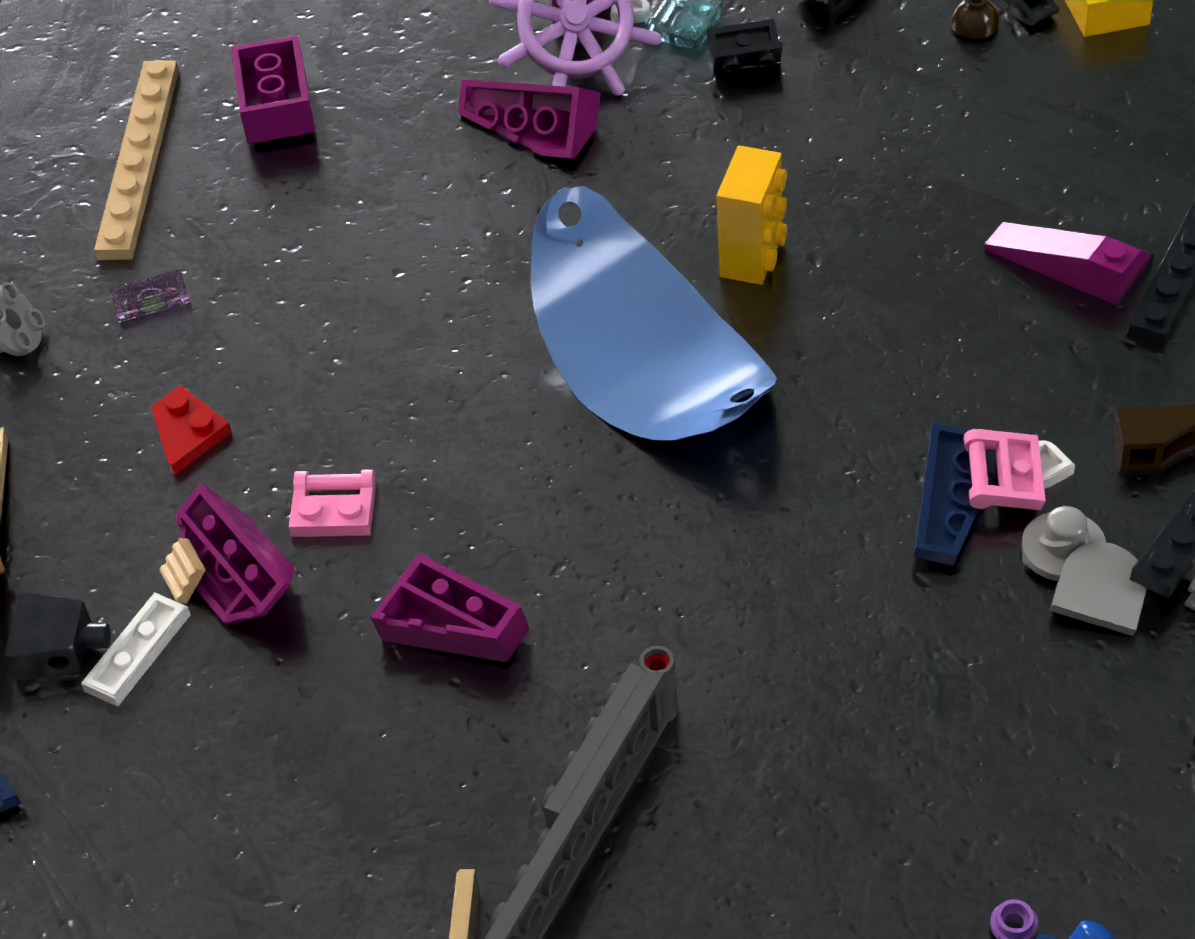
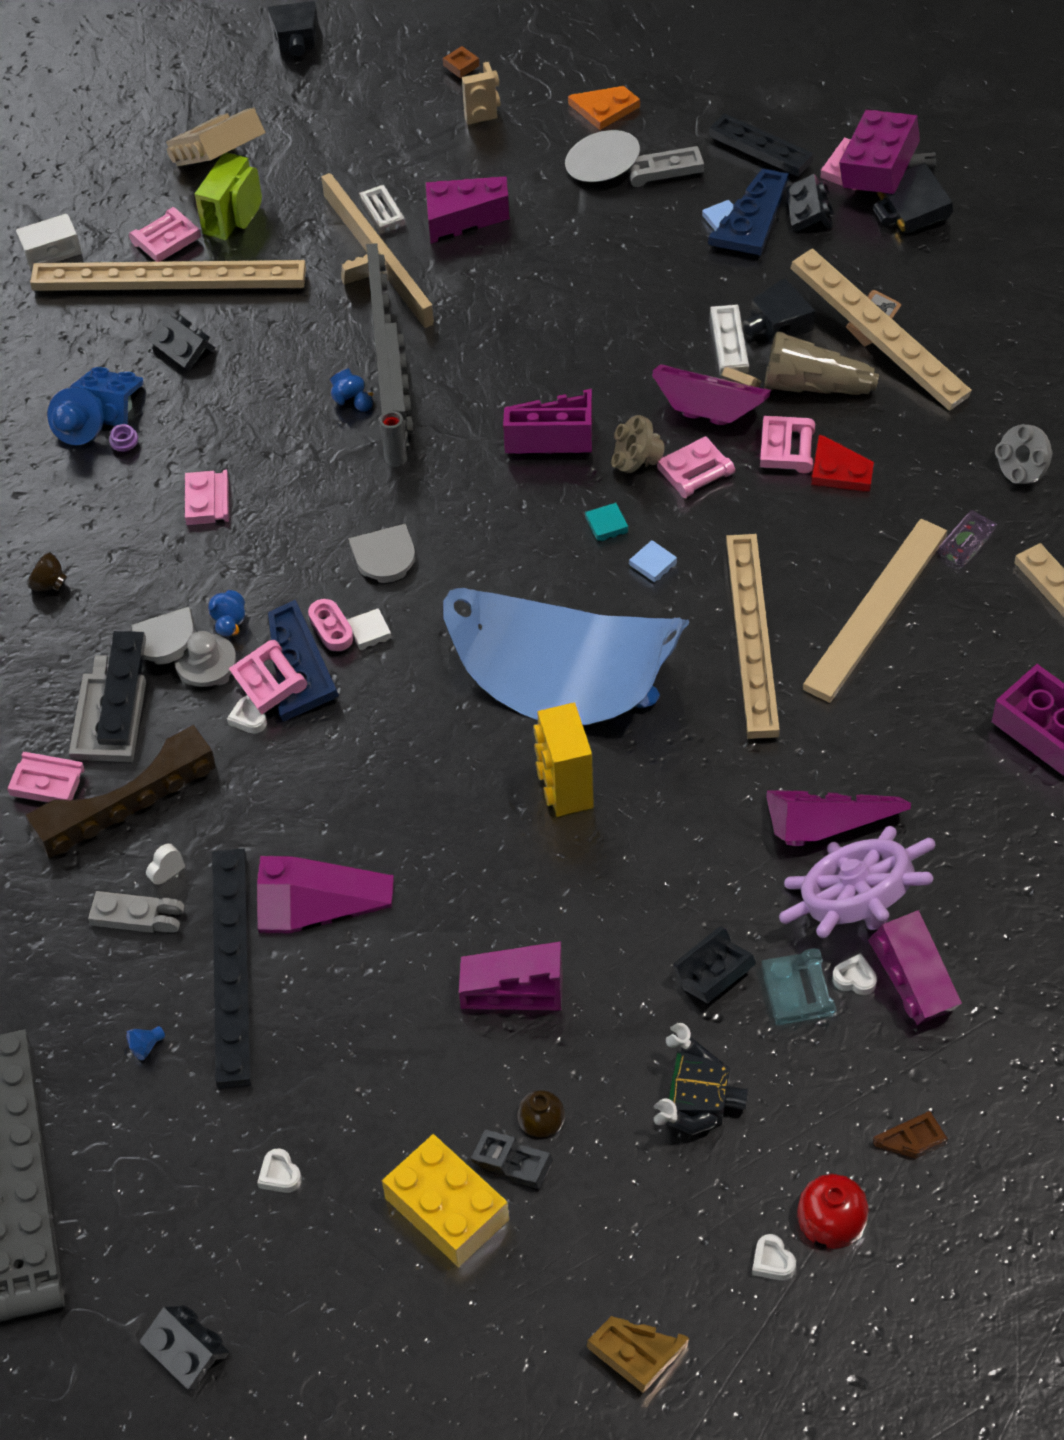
camera: 145 degrees right, 5 degrees up
none -> bright pink plate [185,470,229,525]
none -> blue animal [208,590,245,637]
none -> bright pink plate [308,599,353,651]
none -> blue animal [329,368,374,412]
none -> white piece [347,608,391,650]
none -> light grey tile [348,524,415,583]
none -> magenta wedge [459,941,563,1010]
none -> teal piece [585,503,628,541]
none -> dark tan plate [611,415,664,473]
none -> light blue piece [629,540,677,583]
none -> tan plate [726,534,779,739]
none -> bright pink plate [760,416,815,474]
none -> dark tan cone [764,332,879,395]
none -> tan tile [803,519,947,703]

